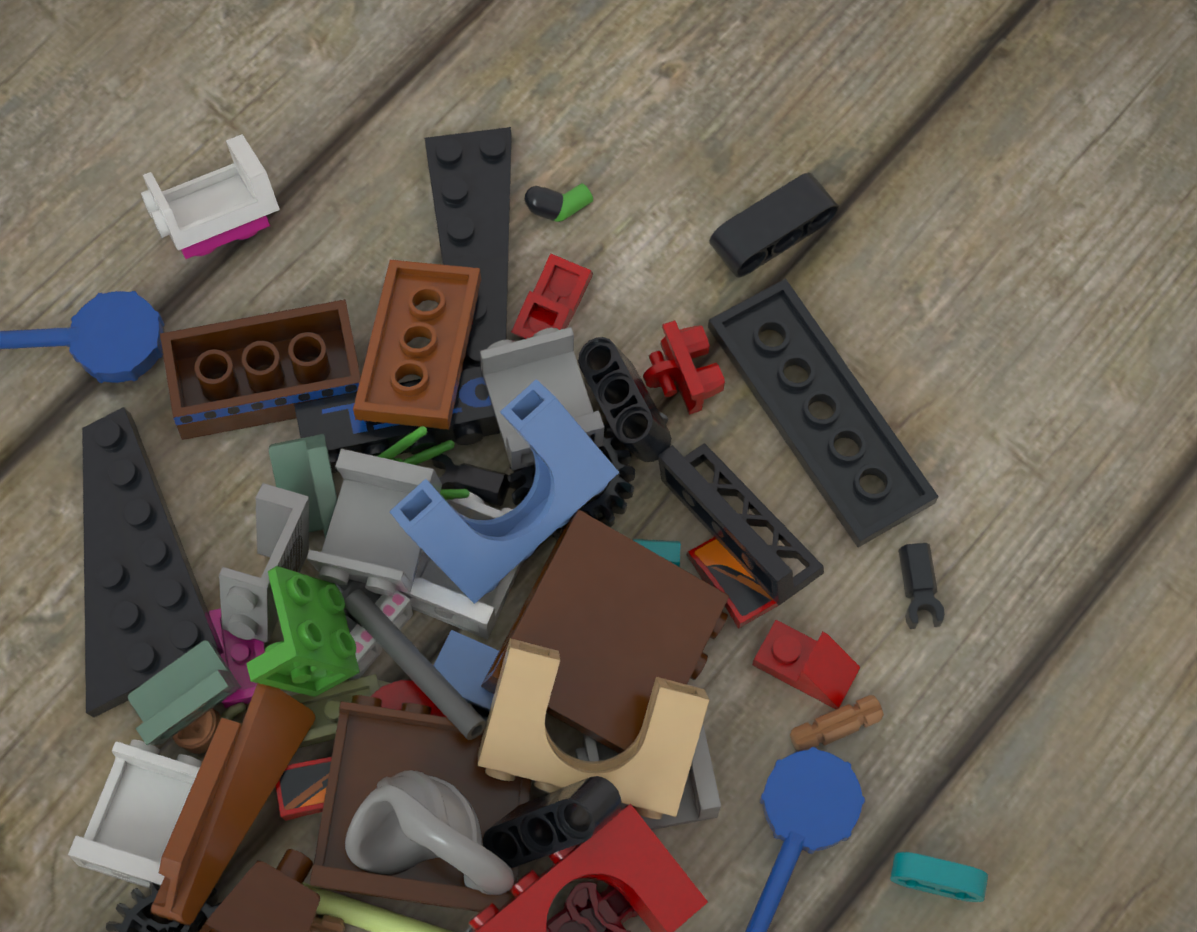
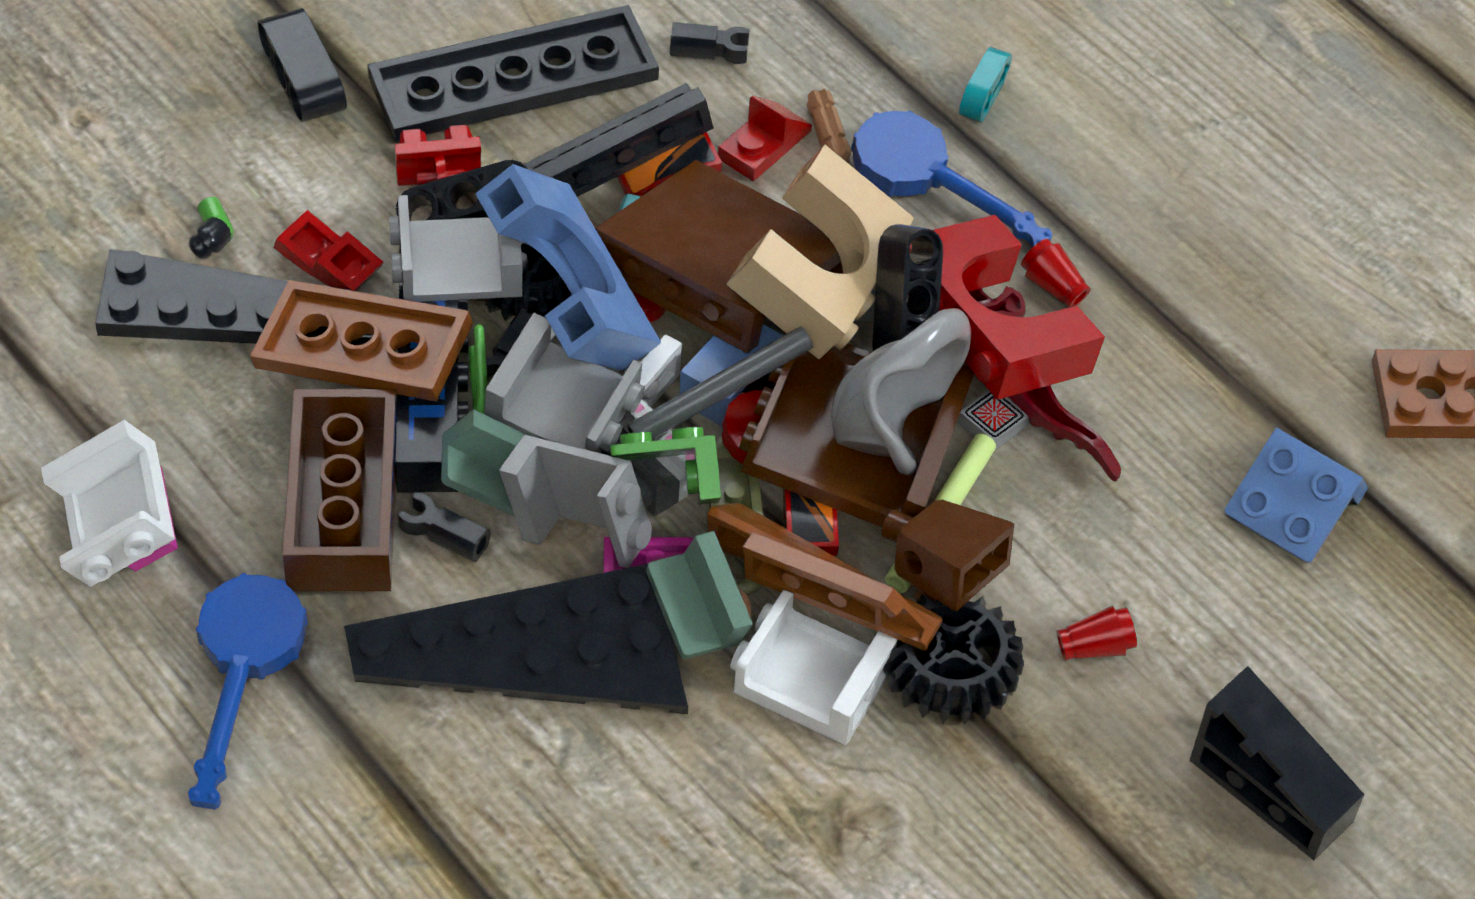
camera: 80 degrees left, 15 degrees down
none -> black bar [398,492,491,562]

